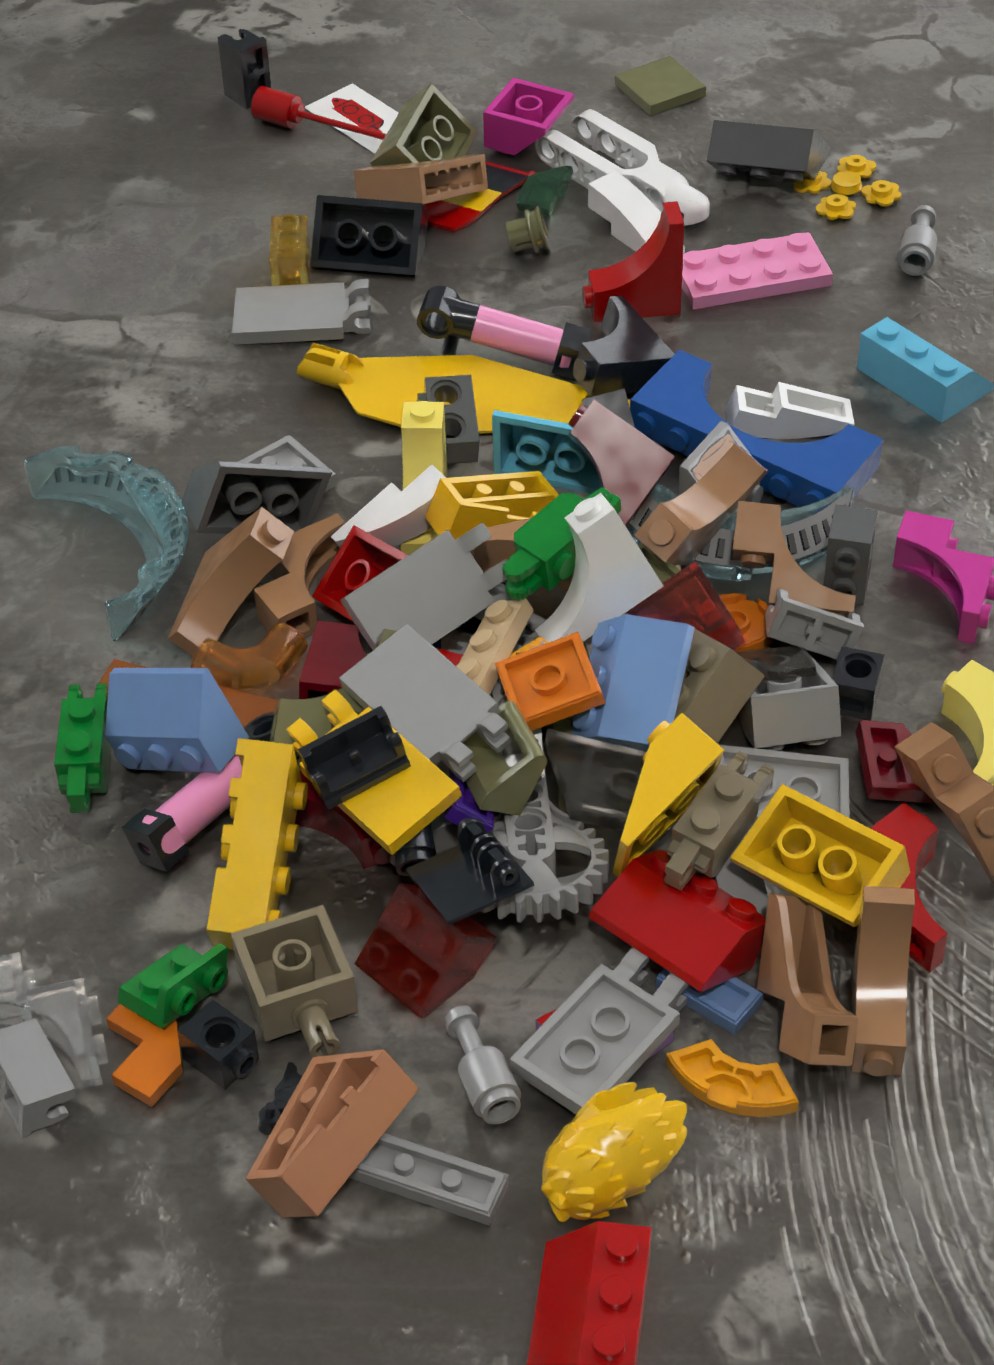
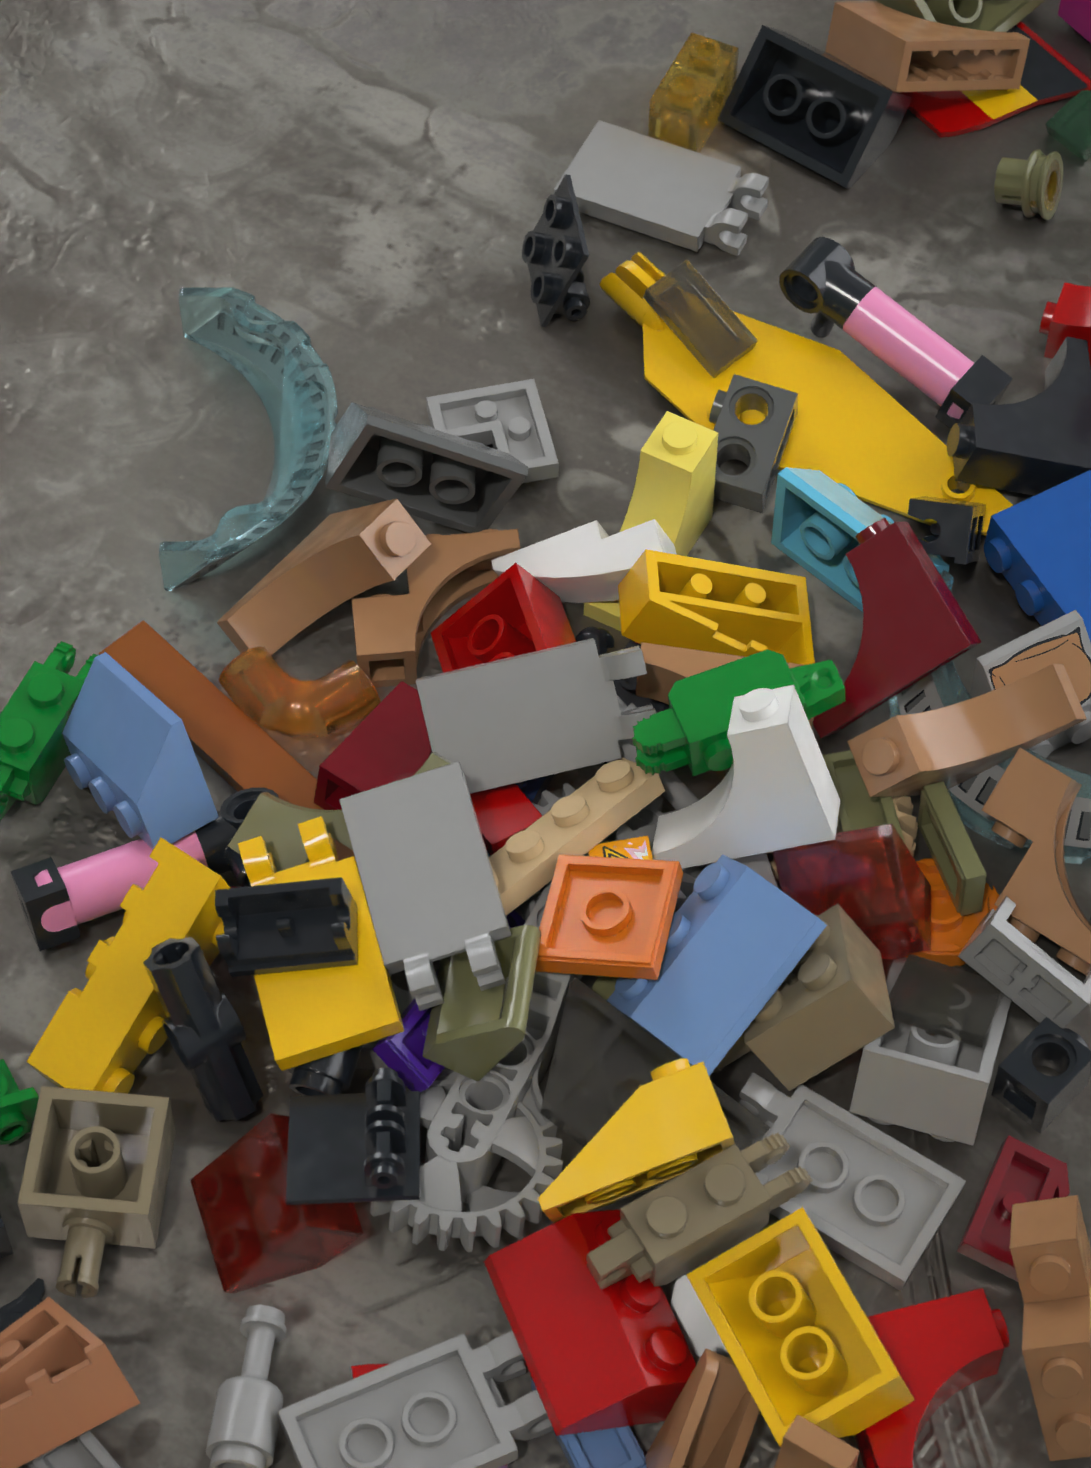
camera: 25 degrees right, 10 degrees up
none -> black piece [143,937,263,1122]
none -> black hinge [522,174,590,327]
none -> clear smoke tile [643,259,758,378]
none -> olive tile [918,781,987,916]

